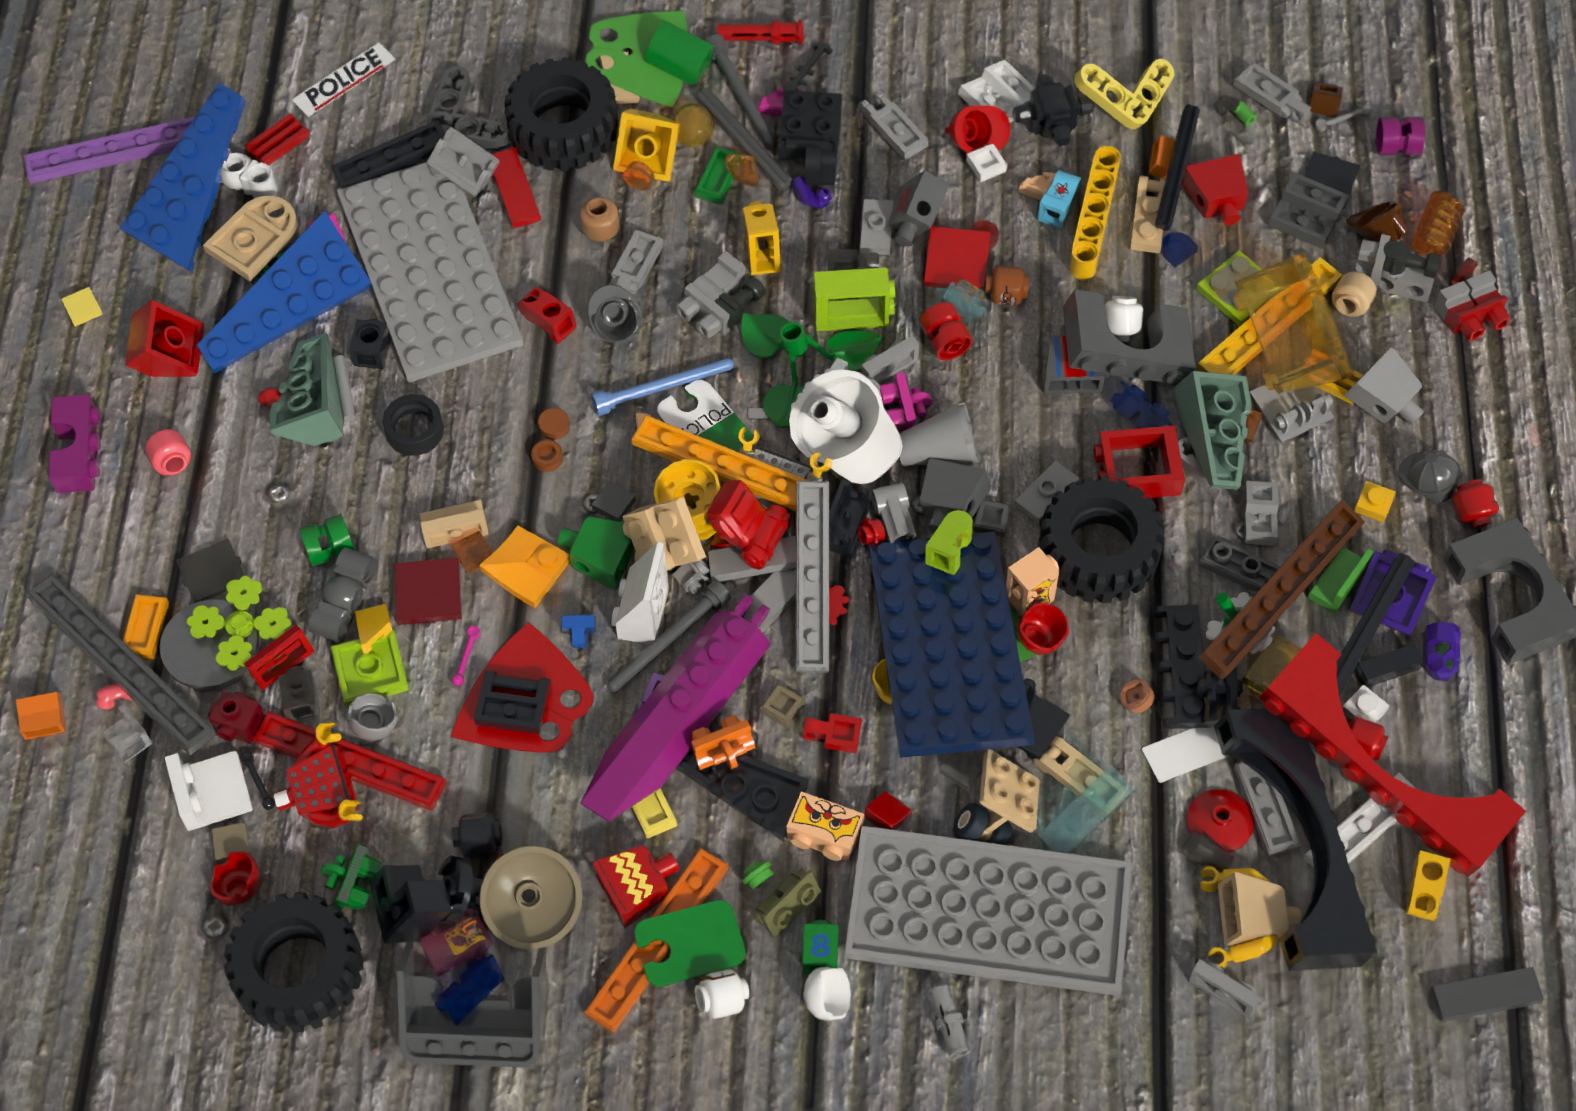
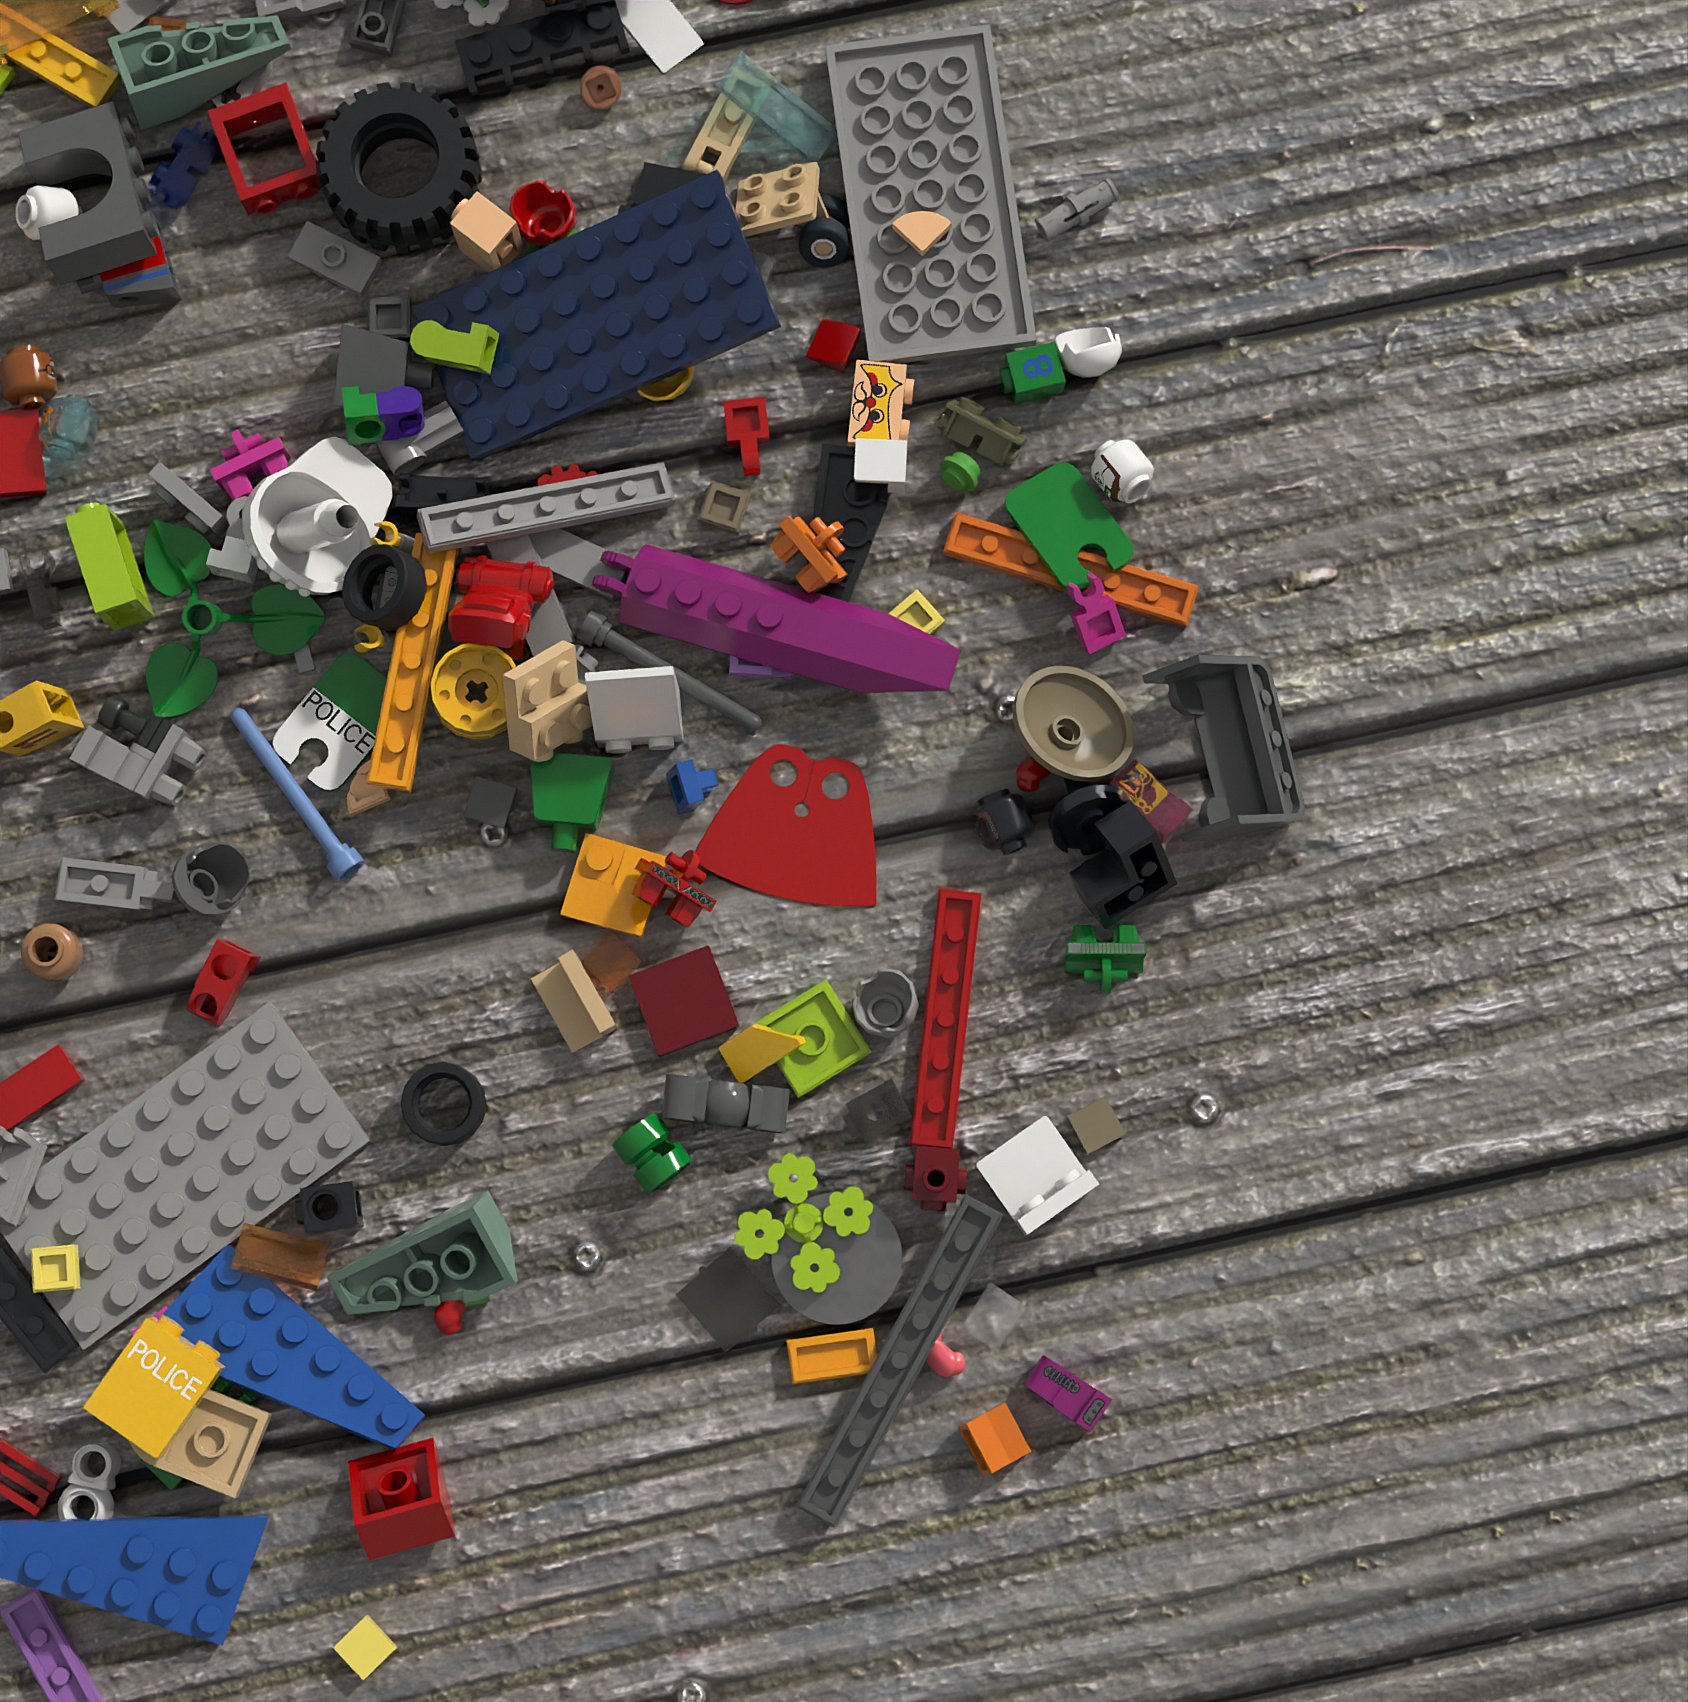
camera: 105 degrees left, 20 degrees up
magenta arch [49,394,101,493] -> none
coral head [145,429,191,476] -> none
red hair [210,851,262,906] -> none
black tyre [224,892,364,1033] -> none
black hinge [240,751,275,810] -> none
red tile [244,625,315,691] -> none
red torso [274,722,363,828] -> none
light grey piece [333,355,356,422] -> none
clear blue hinge [435,954,505,1025] -> none
dark pink hinge [451,626,480,686] -> none
black plate [474,670,551,734] -> none
dark orange tile [531,440,563,472] -> none
dark orange tile [538,408,570,440] -> none
red torso [593,846,680,928] -> none
red plate [857,518,885,547] -> none
light grey cone [897,402,979,466] -> none
red wheel [919,302,973,361] -> none
none -> light yellow tile [30,1244,80,1293]
none -> yellow brick [83,1315,225,1459]
none -> clear orange tile [231,1223,329,1291]
none -> leg [341,386,425,445]
none -> black tyre [342,544,427,630]
none -> red hips [632,850,717,928]
none -> white panel [854,438,907,493]
none -> light nougat tile [892,211,952,256]
none -> magenta leg [1023,1355,1112,1432]
none -> dark pink plate [1067,572,1126,655]

